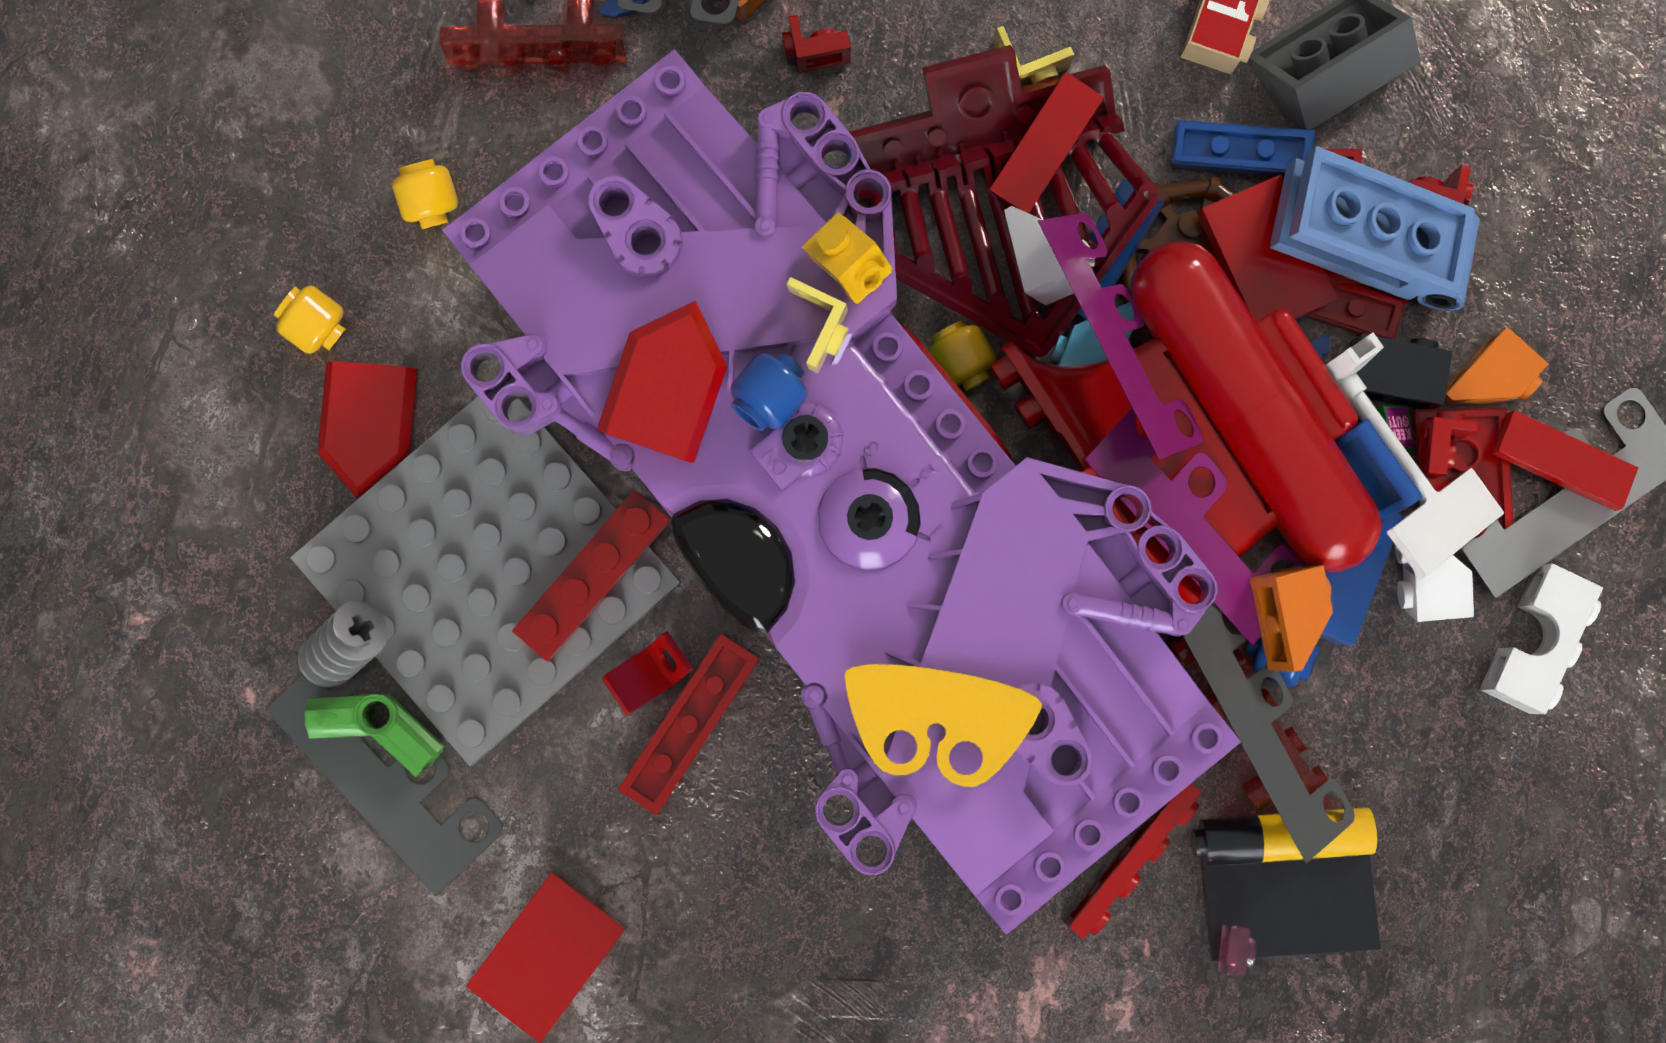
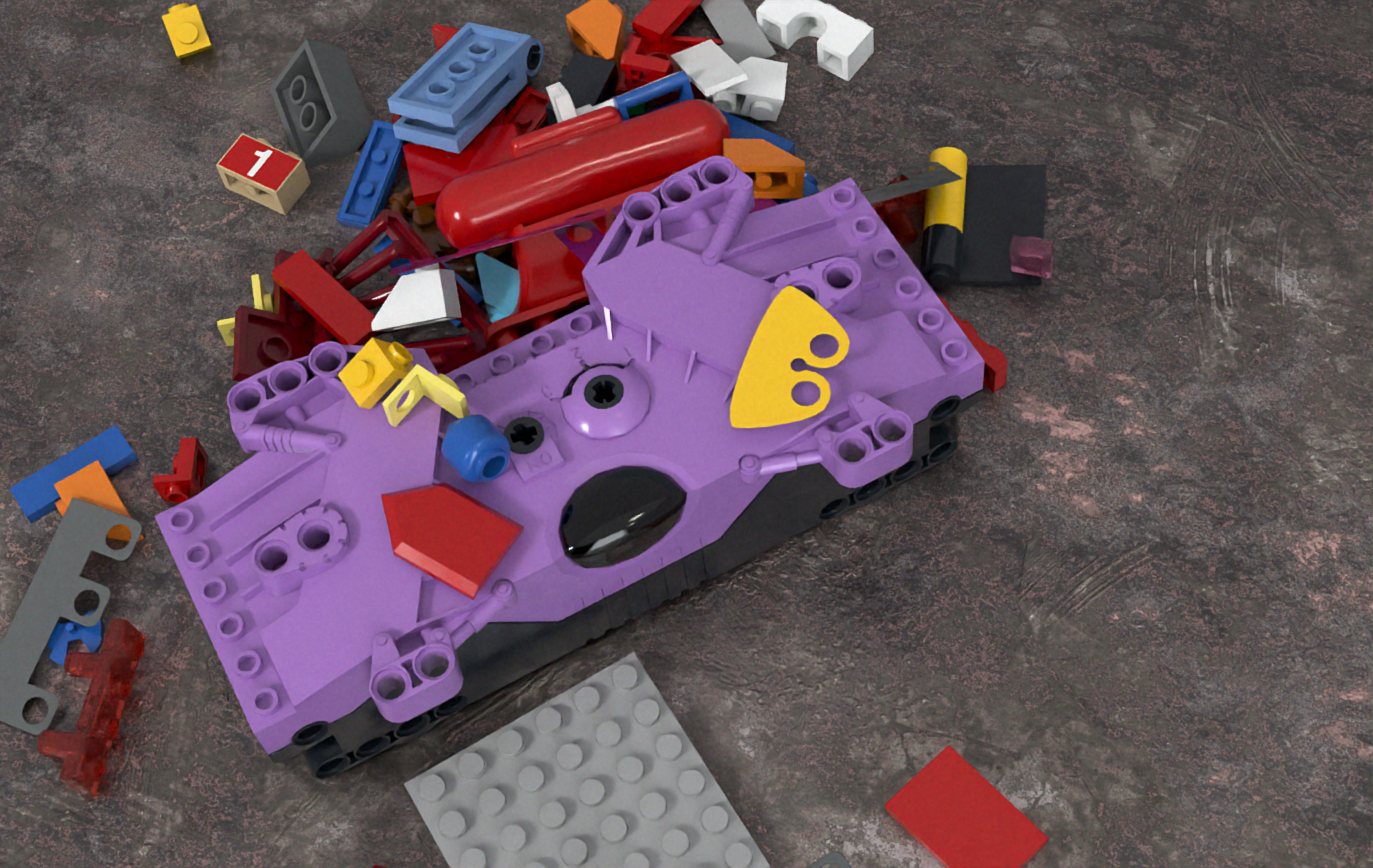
camera: 70 degrees left, 25 degrees down
yellow head [392,159,458,230] -> none
red plate [512,489,671,662] -> none
red bracket [602,631,693,716] -> none
red plate [618,633,760,816] -> none

